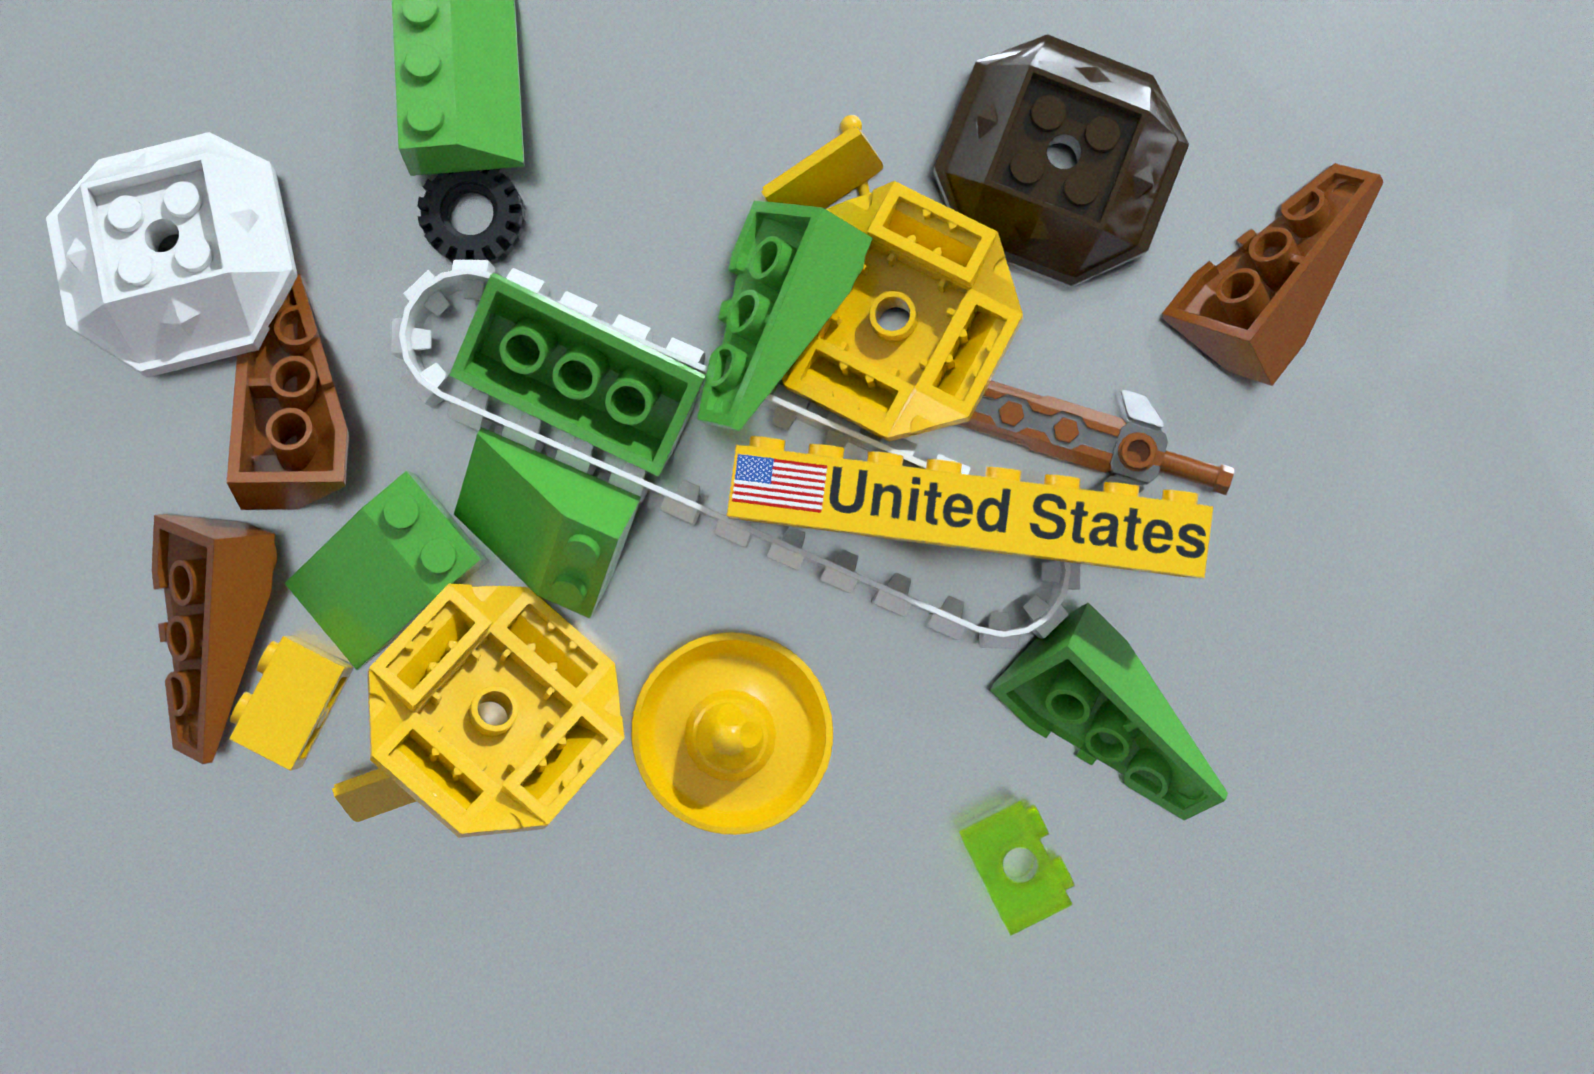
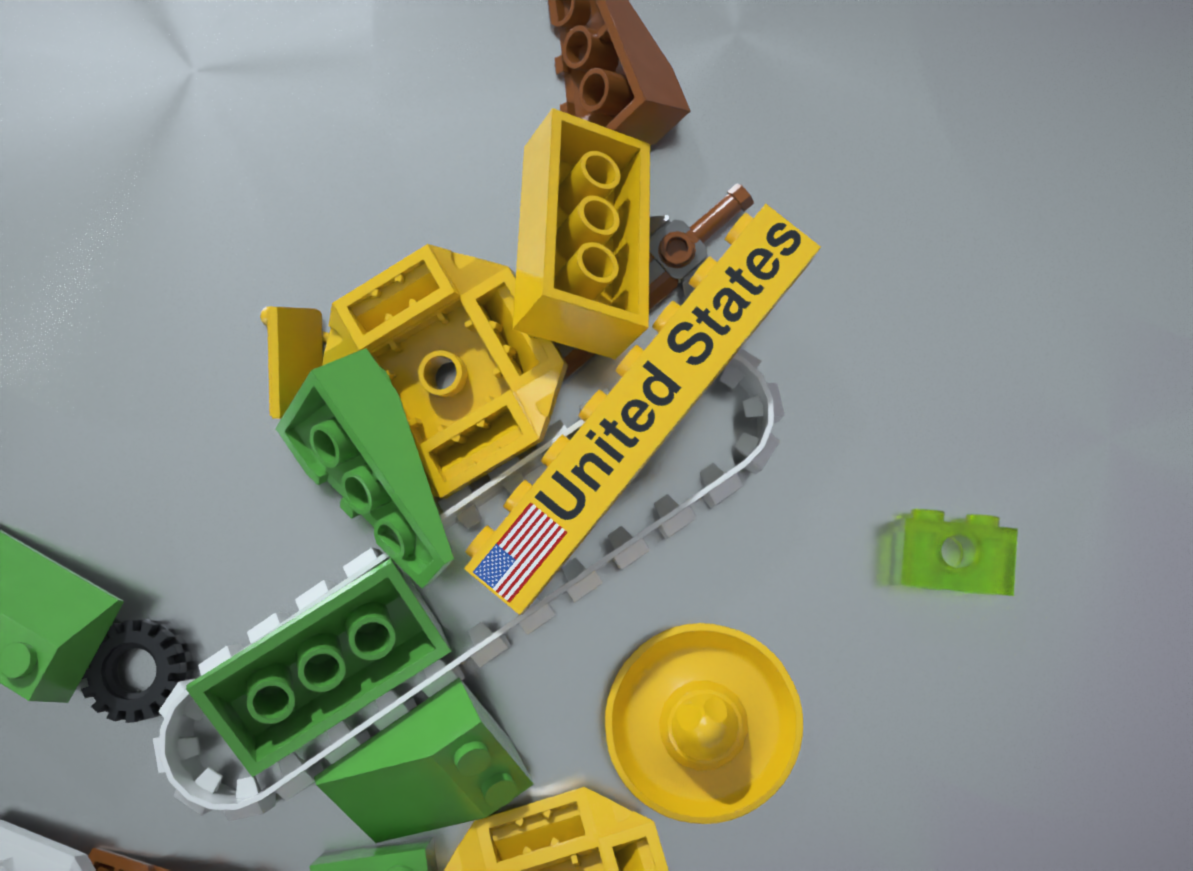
camera: 60 degrees left, 5 degrees down
dark brown piece [933,34,1189,289] -> none
bright green wedge [990,602,1228,821] -> none
none -> yellow brick [512,108,650,360]

